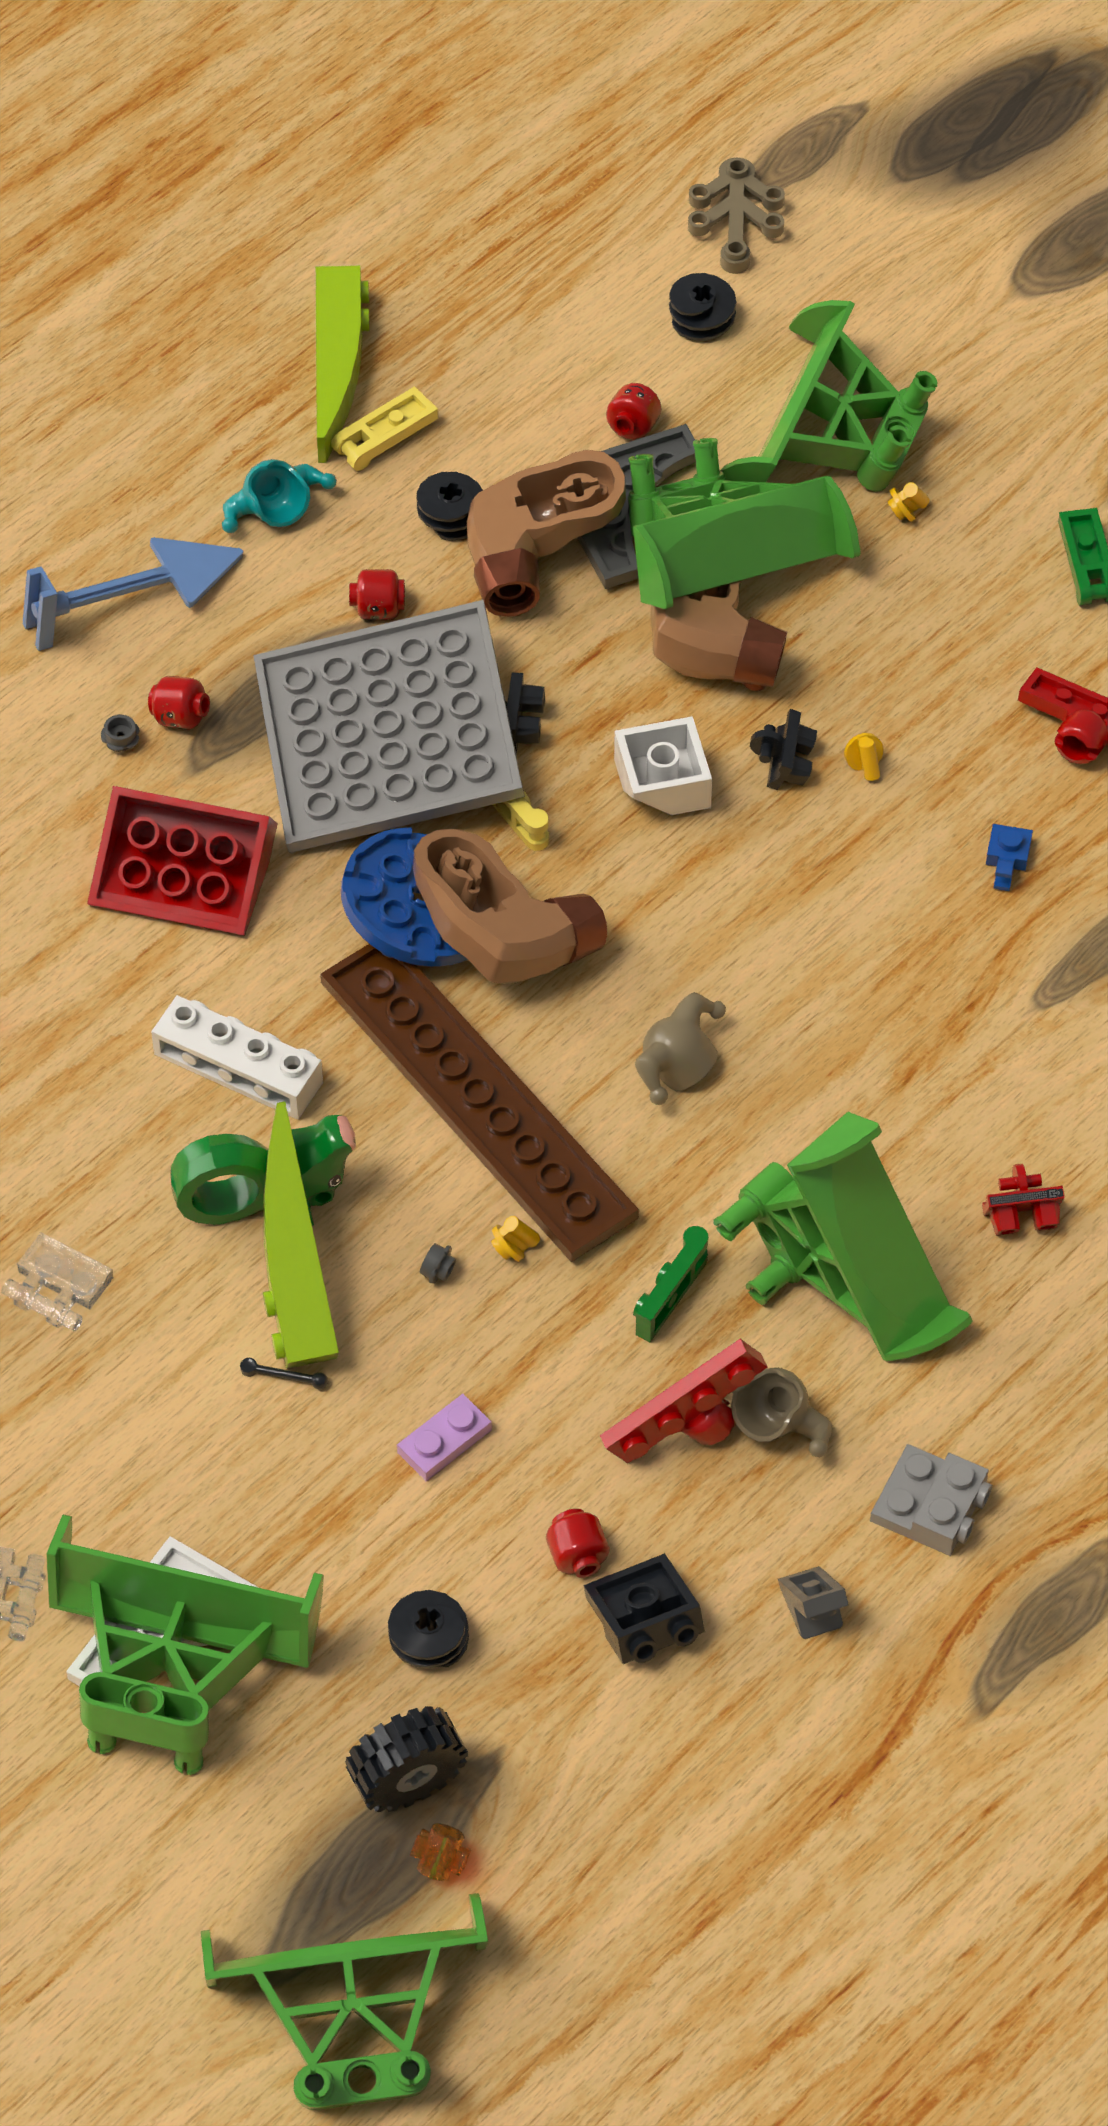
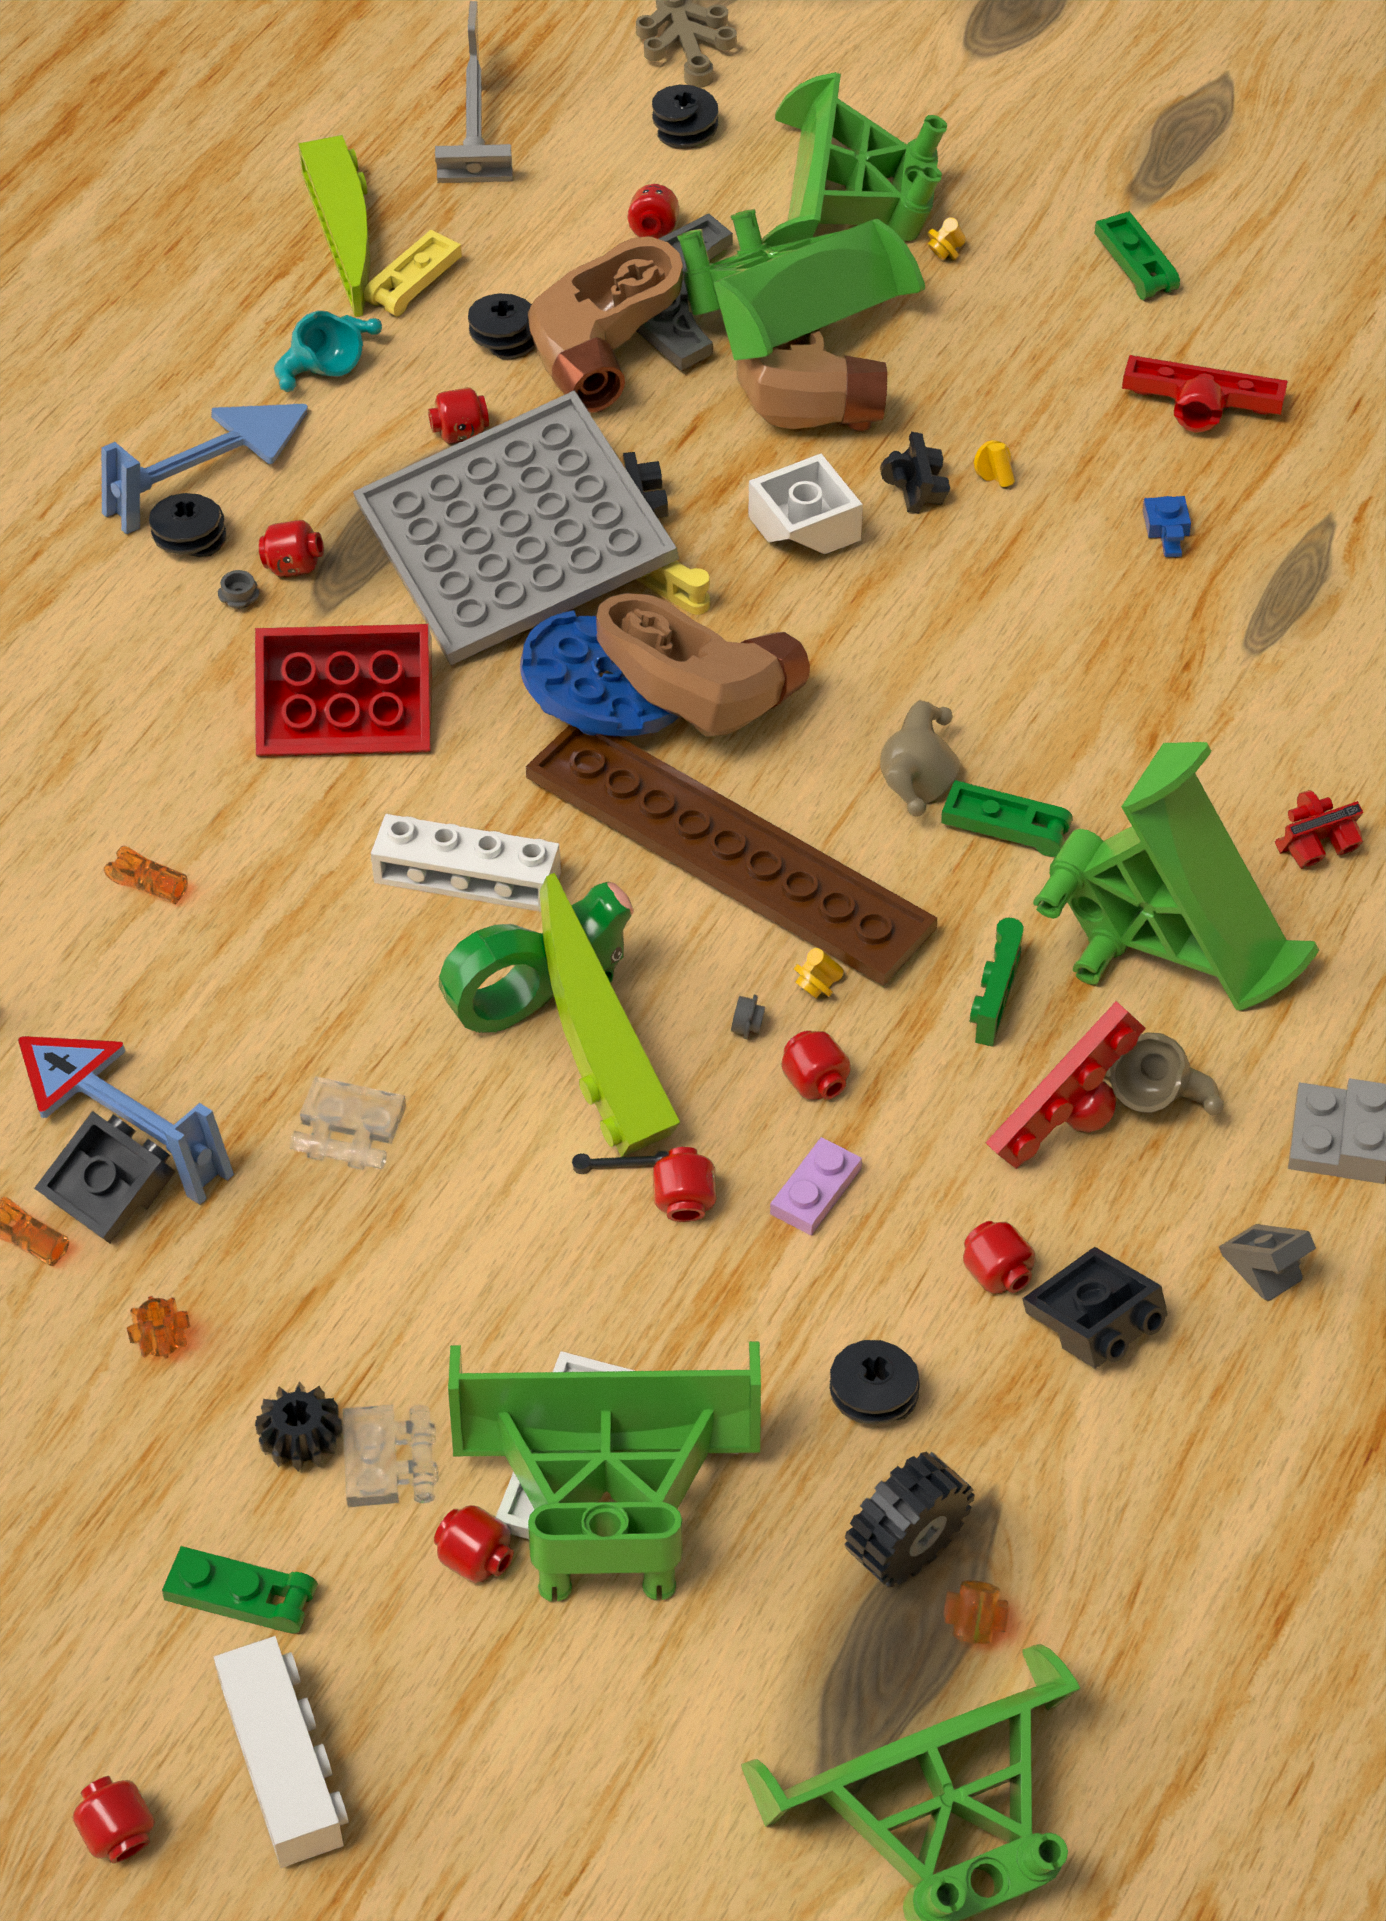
camera: 15 degrees left, 5 degrees down
none -> black piece [149,493,226,557]
none -> red head [434,1505,514,1583]
none -> light grey piece [435,1,513,183]
none -> red head [653,1147,717,1222]
none -> red head [781,1031,851,1100]
none -> green plate [941,780,1073,857]

